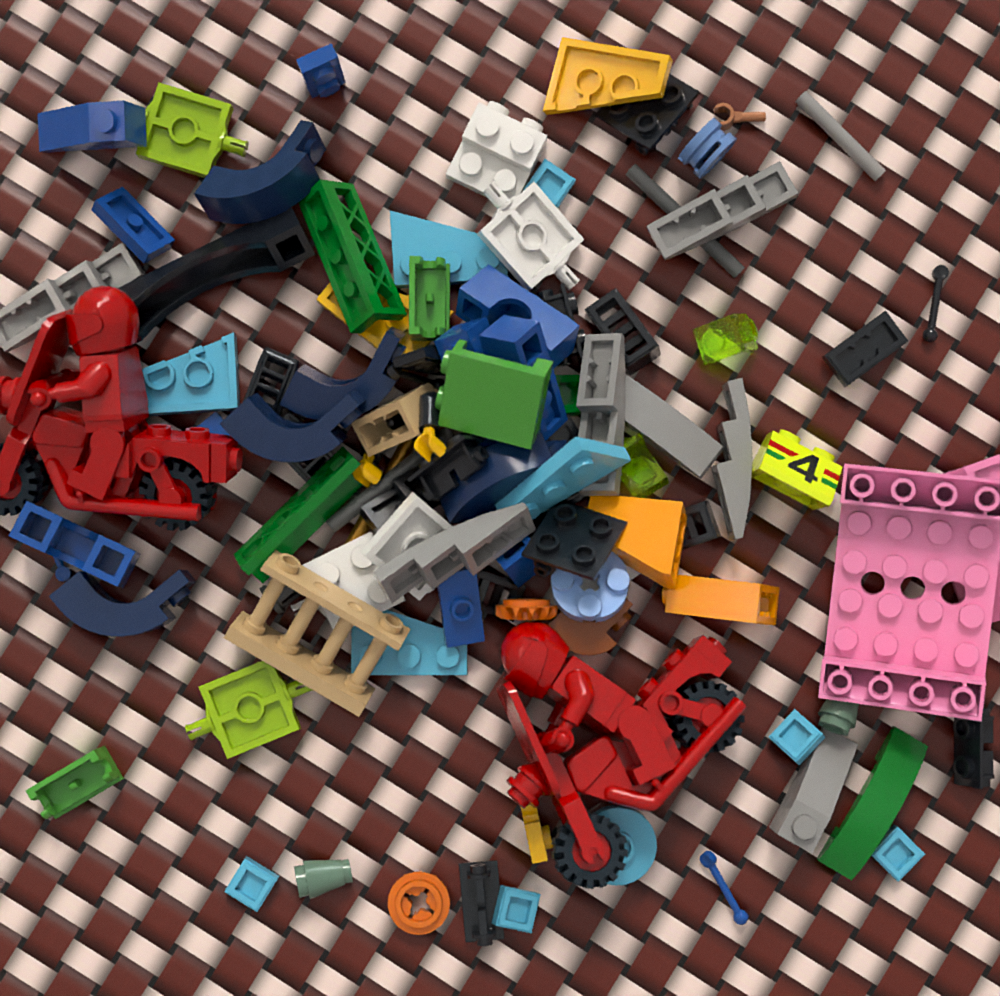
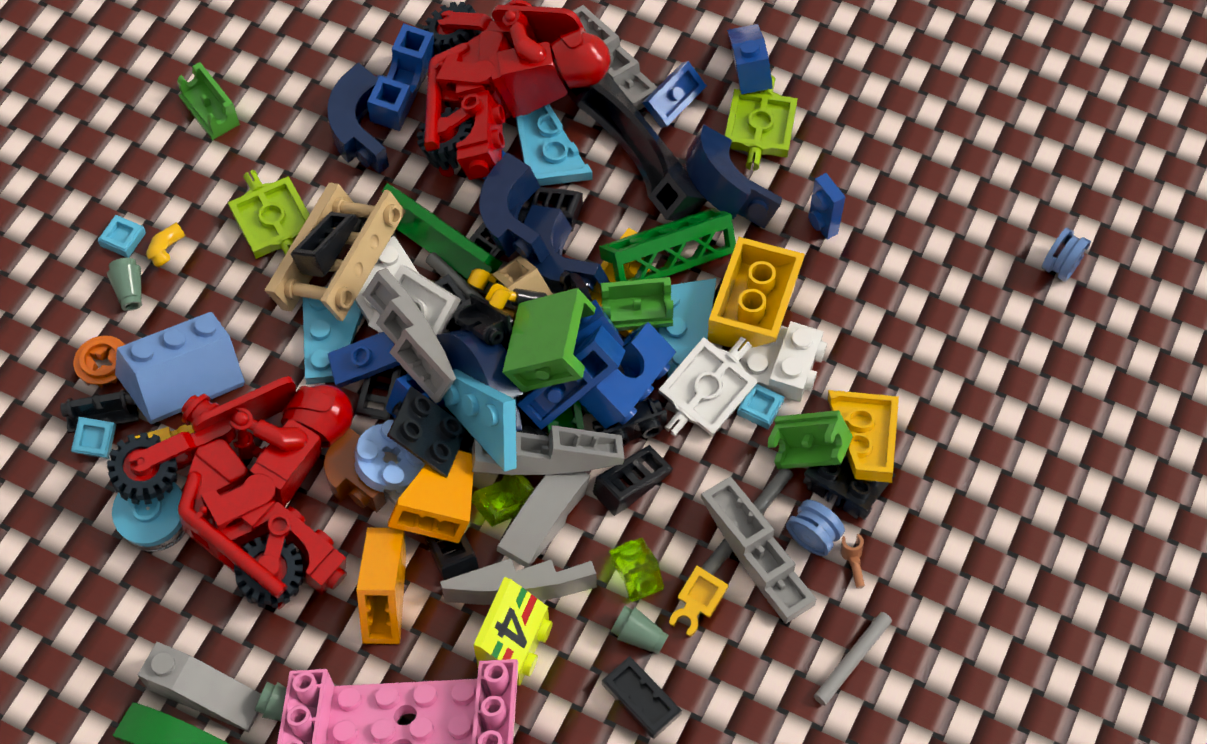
camera: 85 degrees right, 25 degrees down
orange gear [495,598,558,620] -> none
blue hinge [700,851,748,925] -> none
medium azure tile [769,709,826,765] -> none
none -> medium blue slope [115,312,245,424]
none -> yellow arm [146,222,185,267]
none -> black slope [291,212,358,277]
none -> sand green cone [610,606,669,654]
none -> yellow plate [669,566,729,637]
none -> yellow slope [708,237,805,350]
none -> bright green hinge [768,410,853,469]

